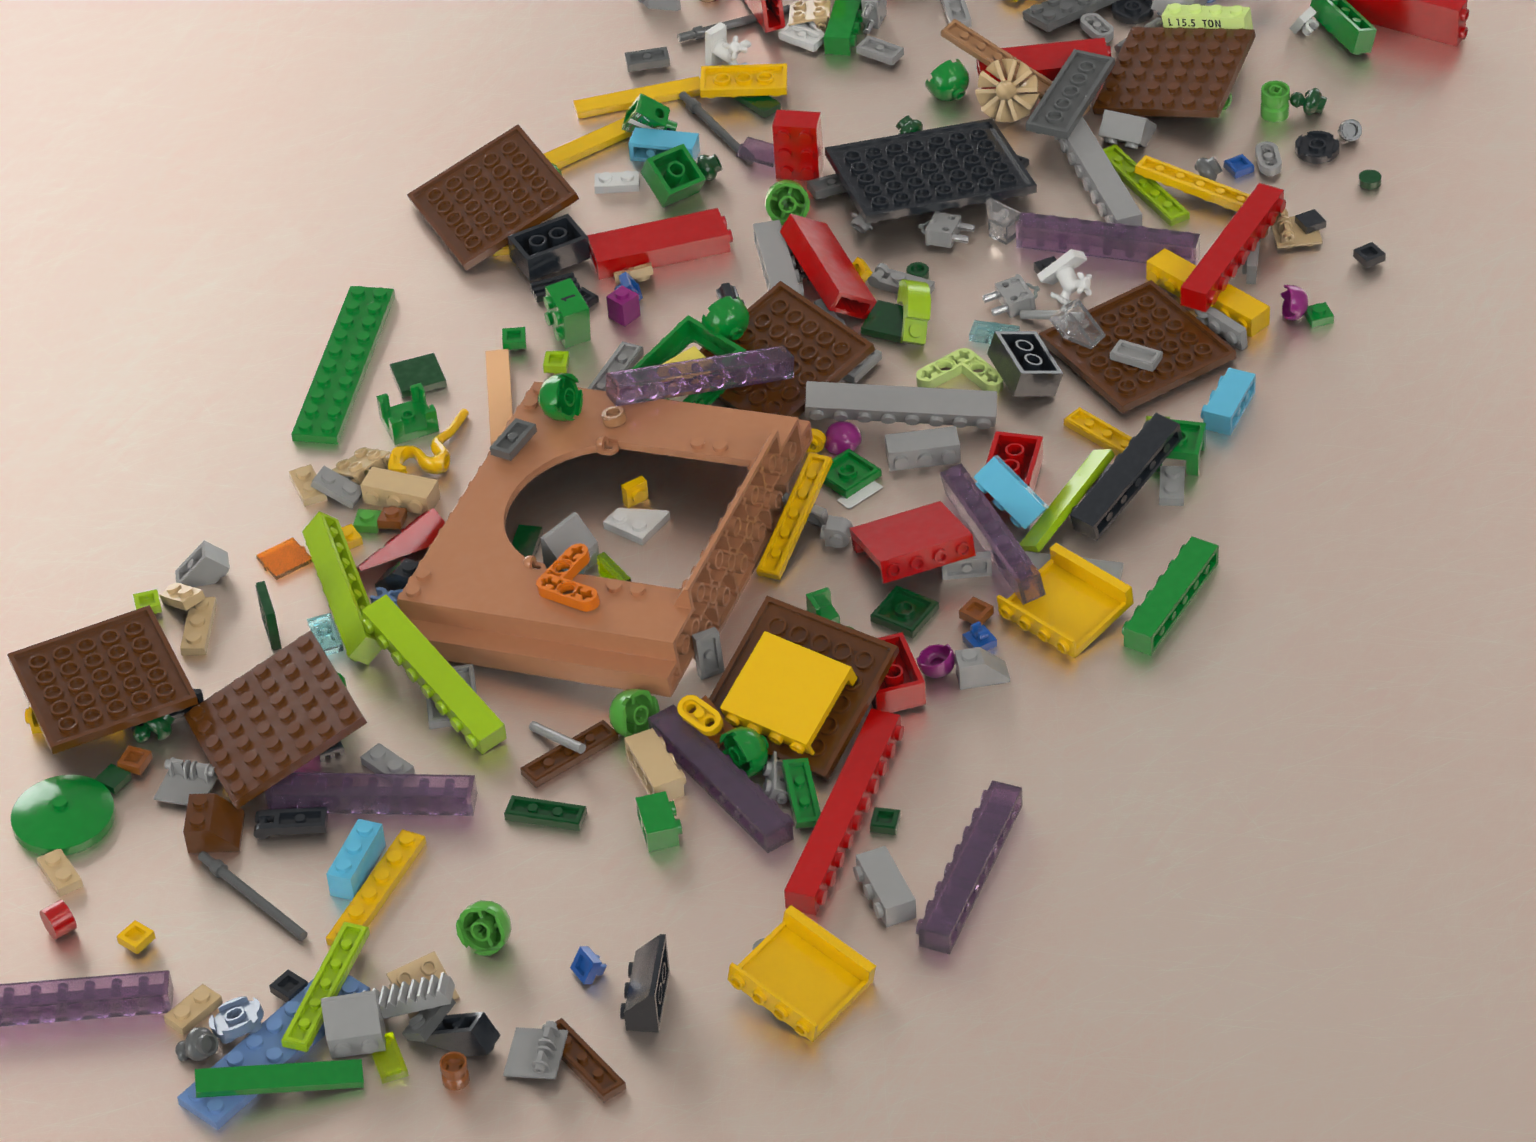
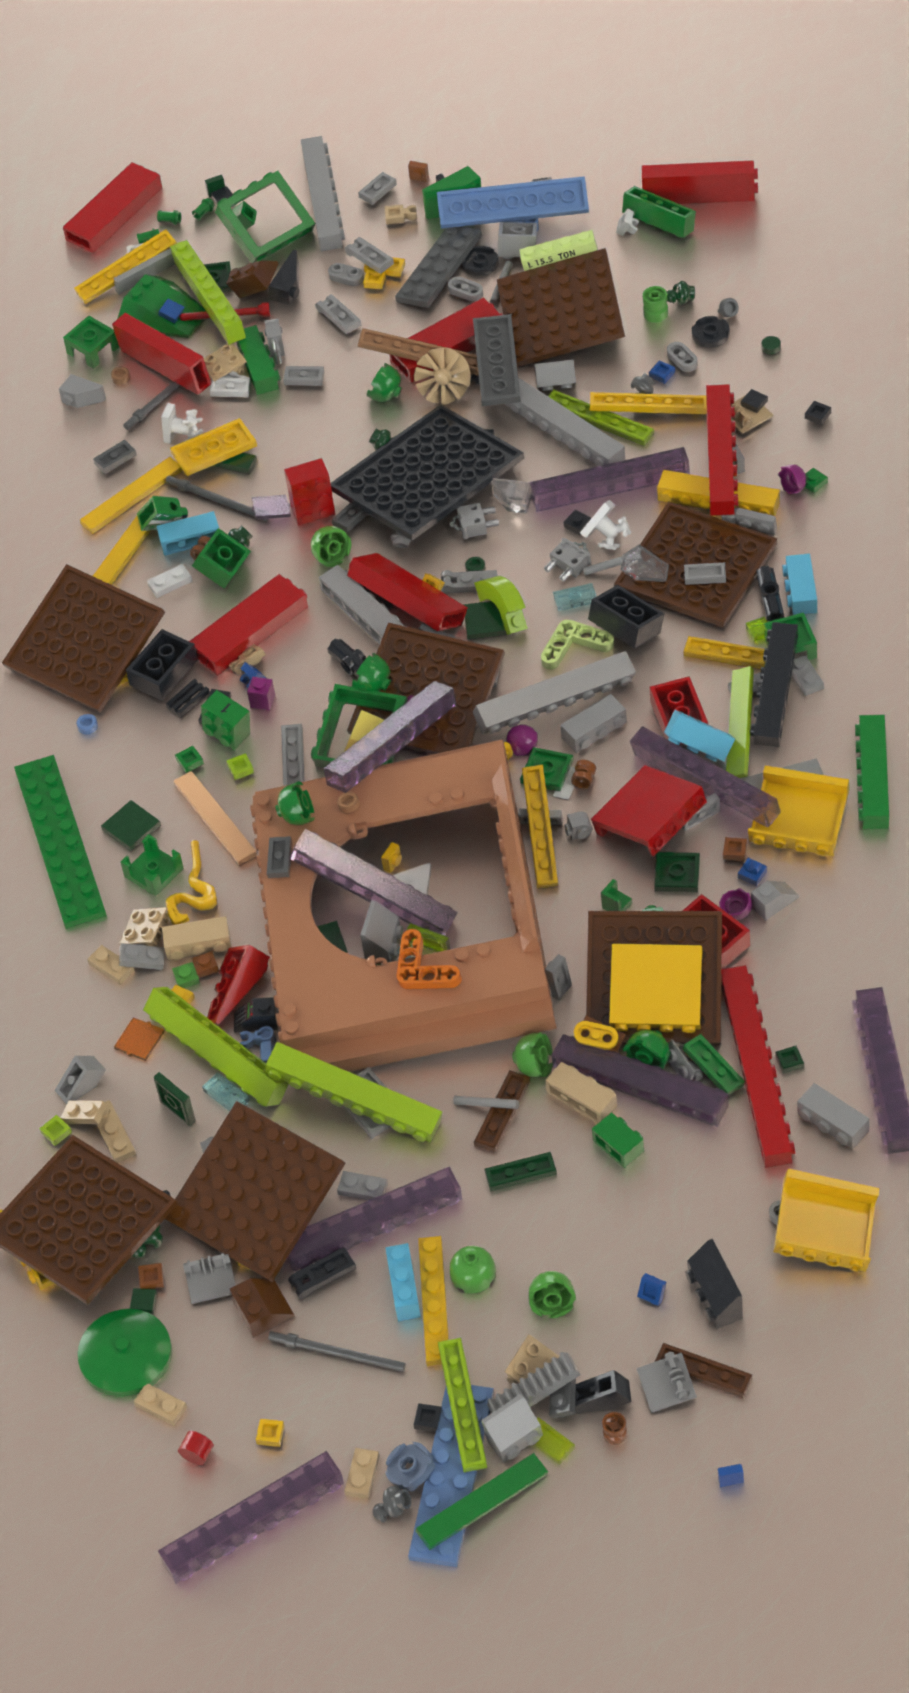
camera: 25 degrees left, 10 degrees up
none -> medium blue tile [76,714,98,735]
none -> brick [290,829,458,942]
none -> bright green cylinder [450,1245,496,1294]
none -> dark orange wheel [571,759,596,789]
none -> black piece [756,565,784,621]

